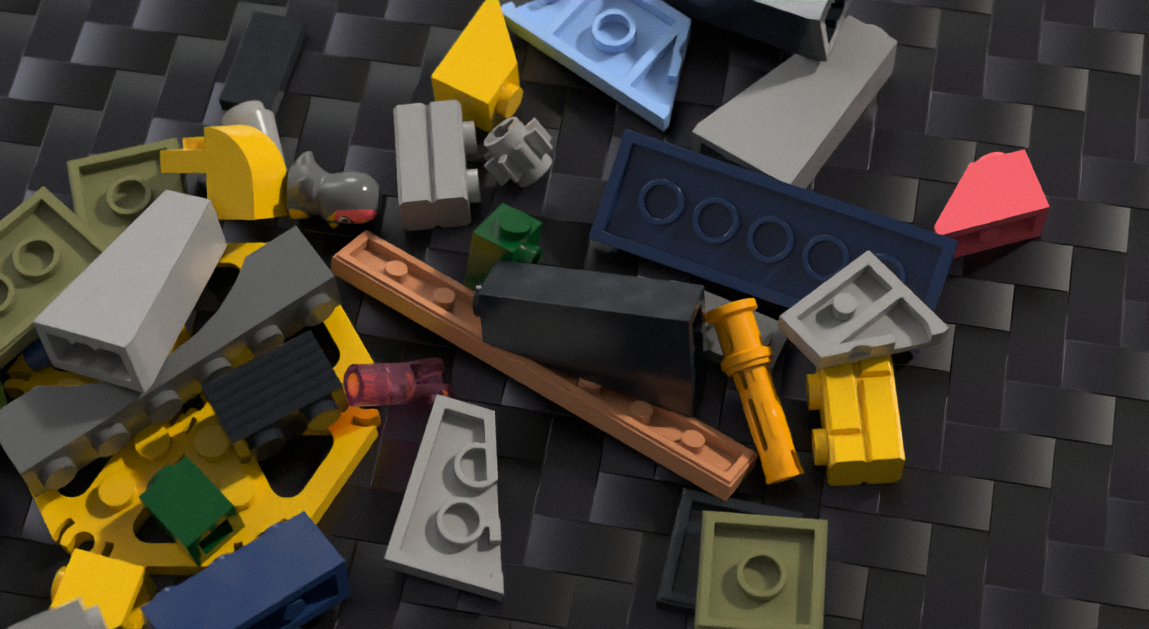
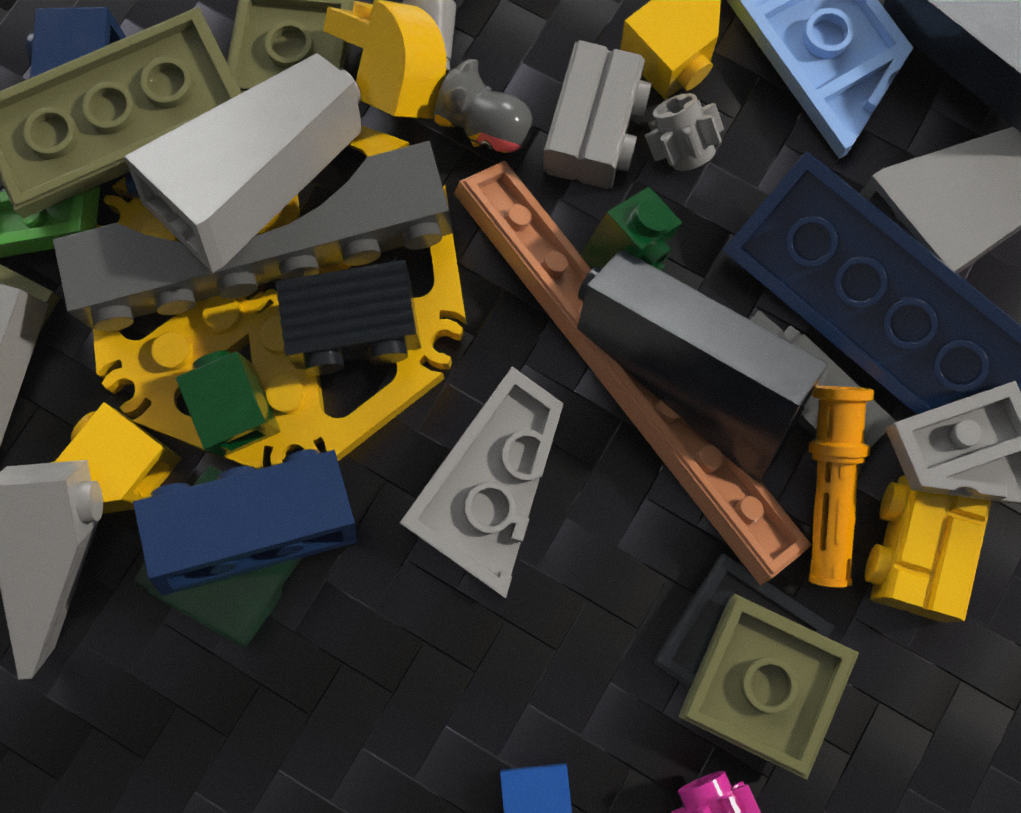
camera: 20 degrees right, 15 degrees up
clear pink bar [342,357,454,408] -> none

